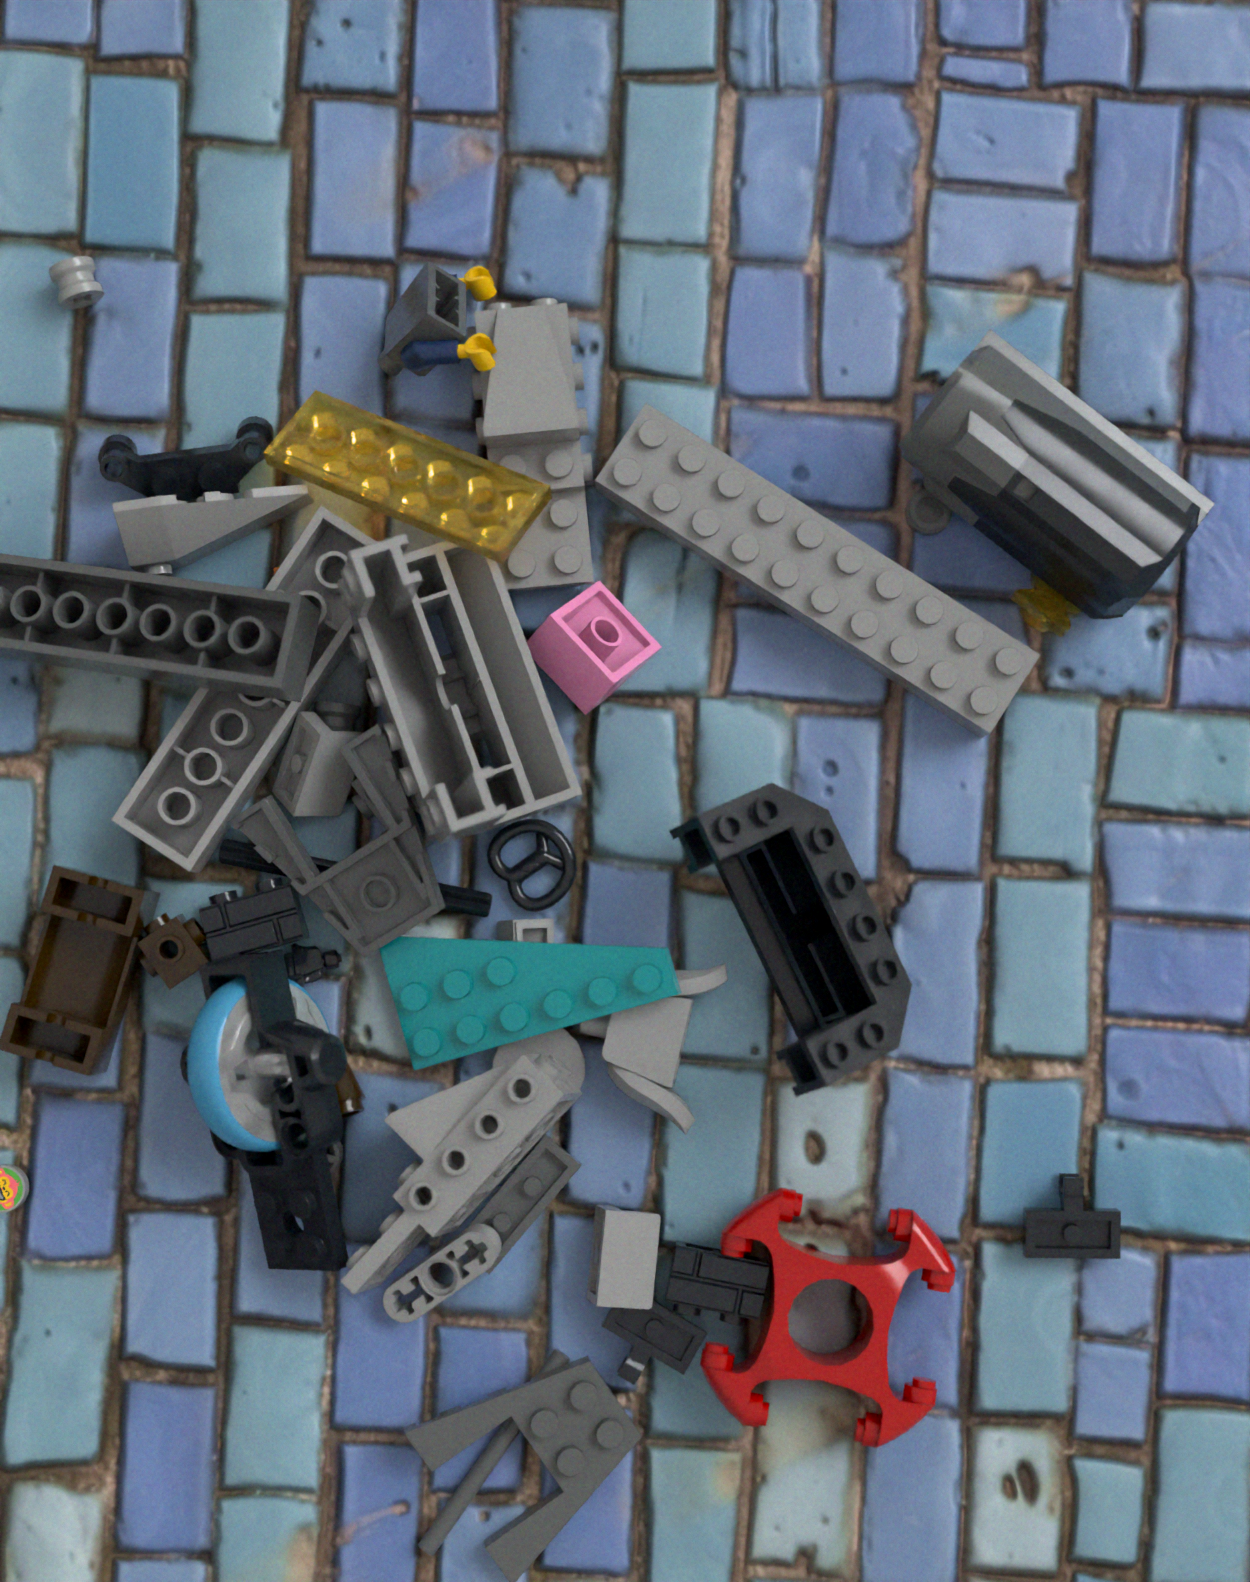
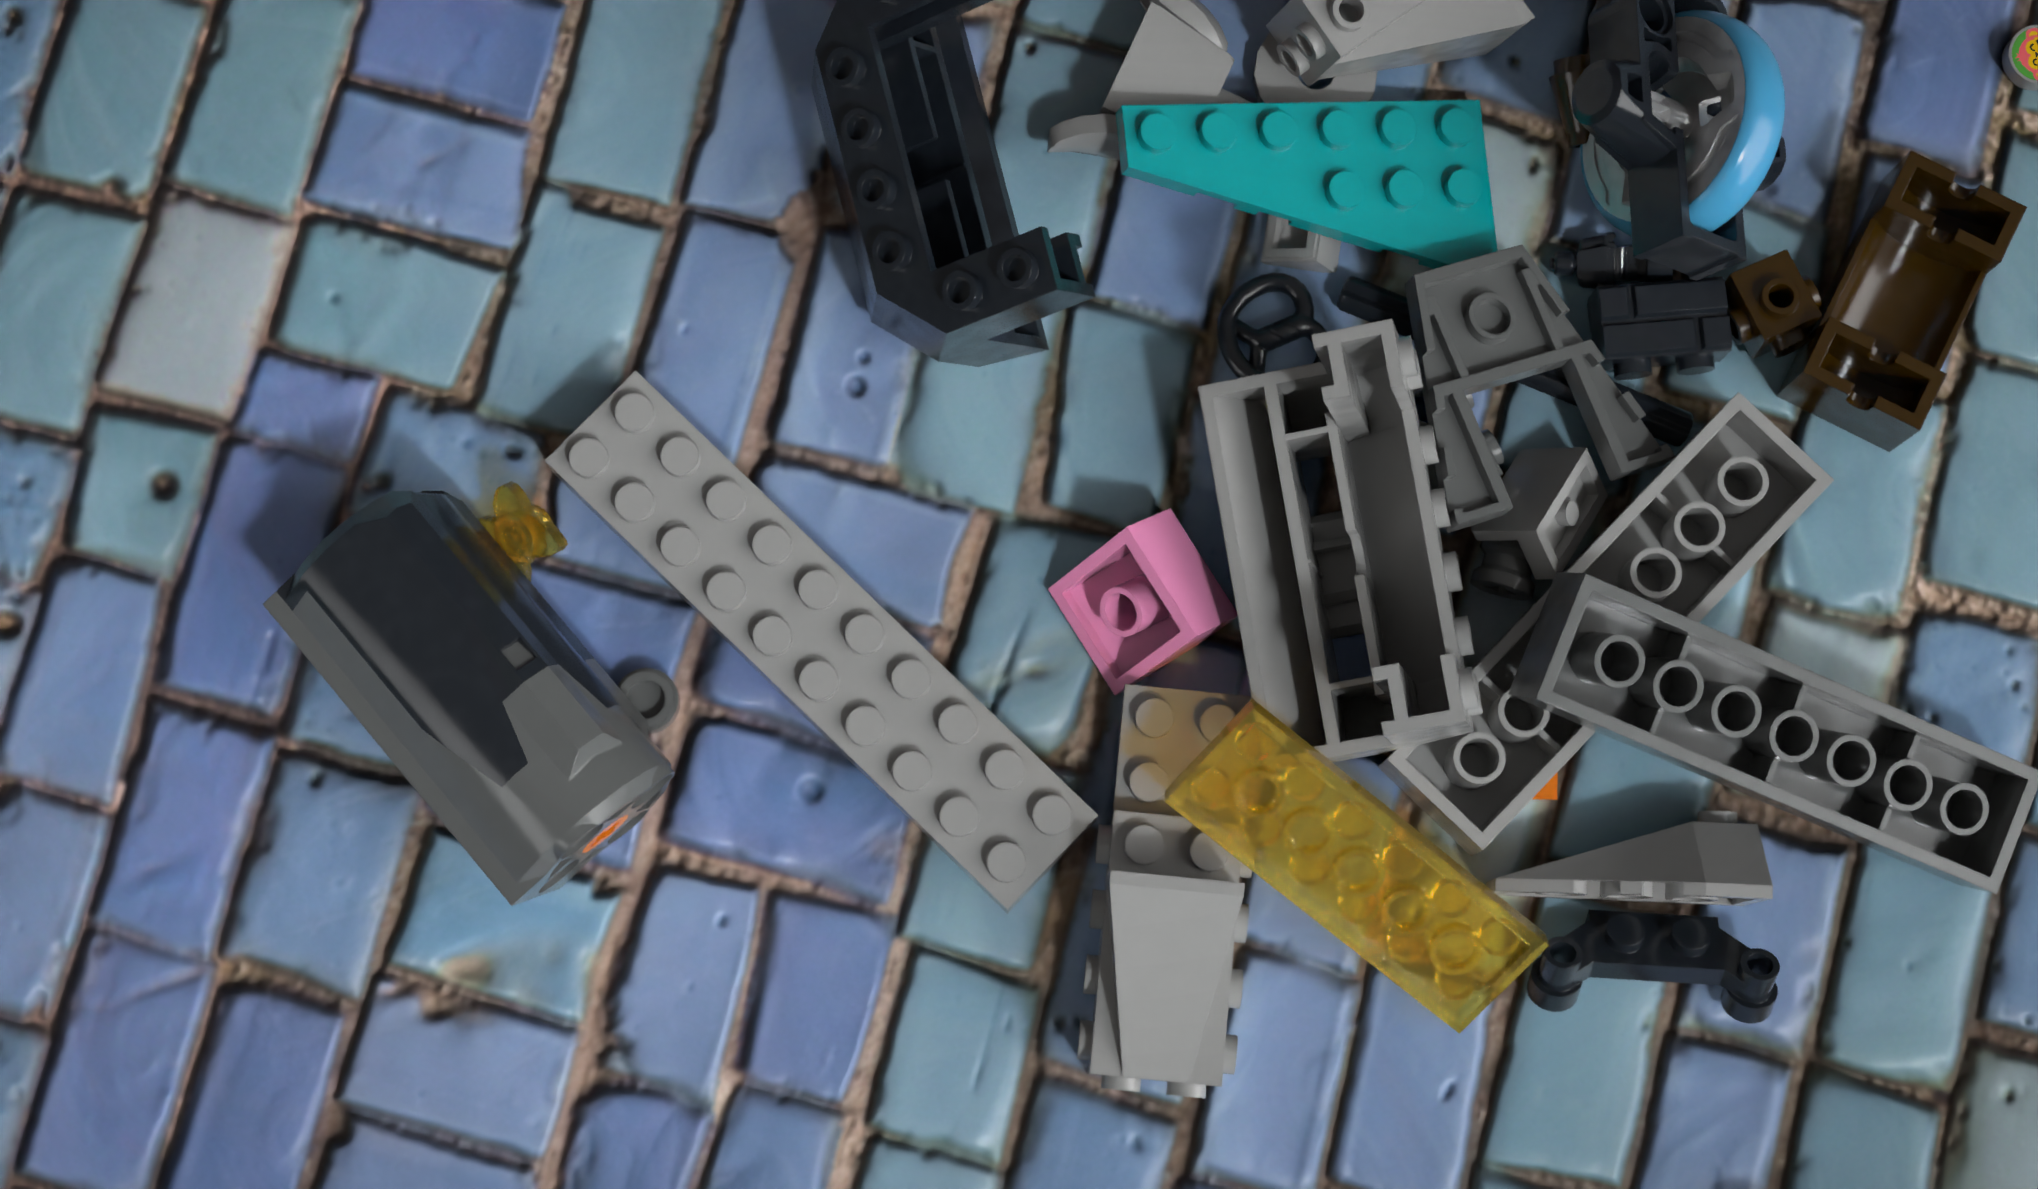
camera: 170 degrees left, 5 degrees down
dark grey torso [377,261,497,376] -> none

